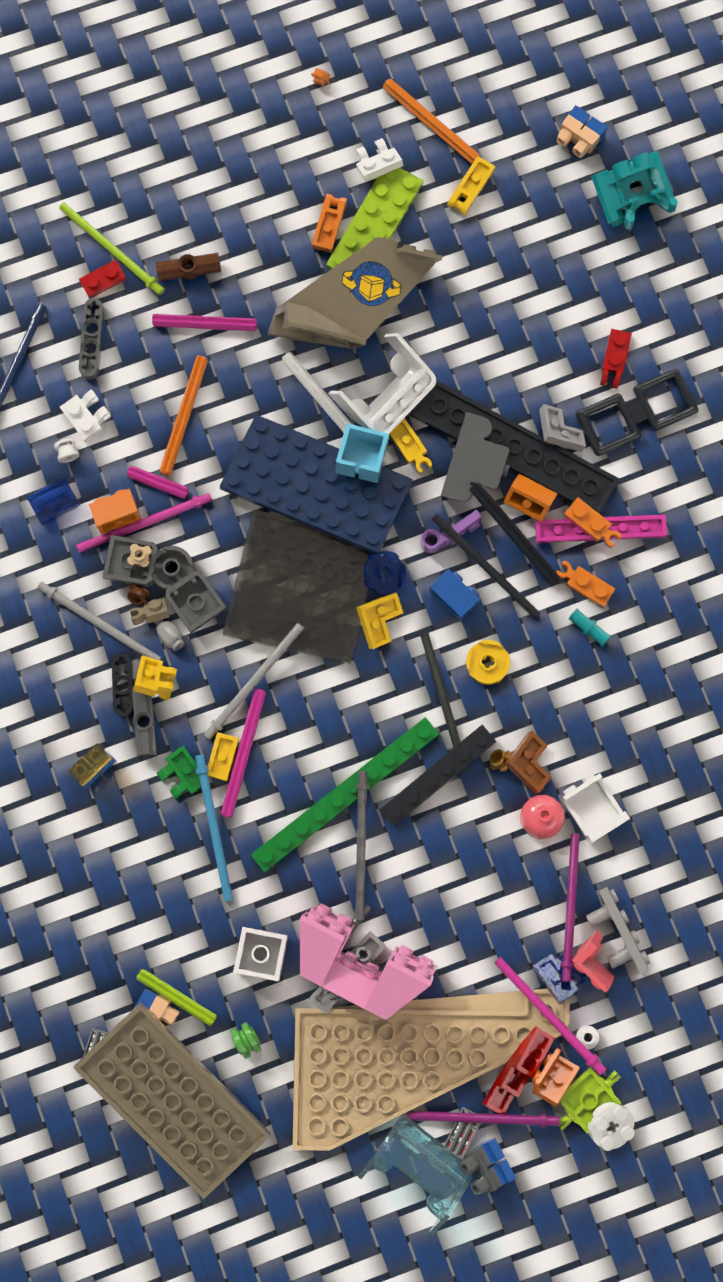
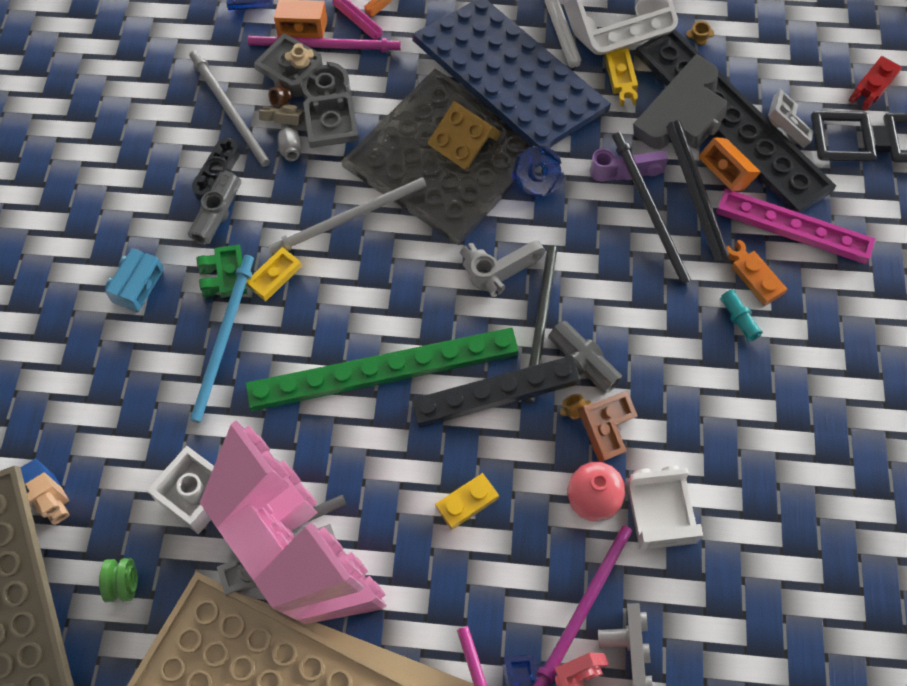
camera: 25 degrees right, 15 degrees down
clear yellow hips [68,743,117,790] -> none
yellow plate [133,656,177,700] -> none
lime axle [136,969,217,1026] -> none
dark pink axle [221,689,266,818] -> none
medium azure piece [335,424,389,483] -> none
flat silver bar [355,771,369,920] -> none
yellow plate [356,593,403,649] -> none
blue brick [429,569,480,622] -> none
yellow plate [466,640,510,685] -> none
orange plate [563,497,622,549] -> none
none -> dark azure brick [105,248,164,312]
none -> pearl gold bracket [428,101,502,170]
none -> yellow plate [435,473,499,530]
none -> light grey piece [460,241,545,297]
none -> dark grey piece [548,320,623,394]
none -> pearl gold plate [686,21,714,46]

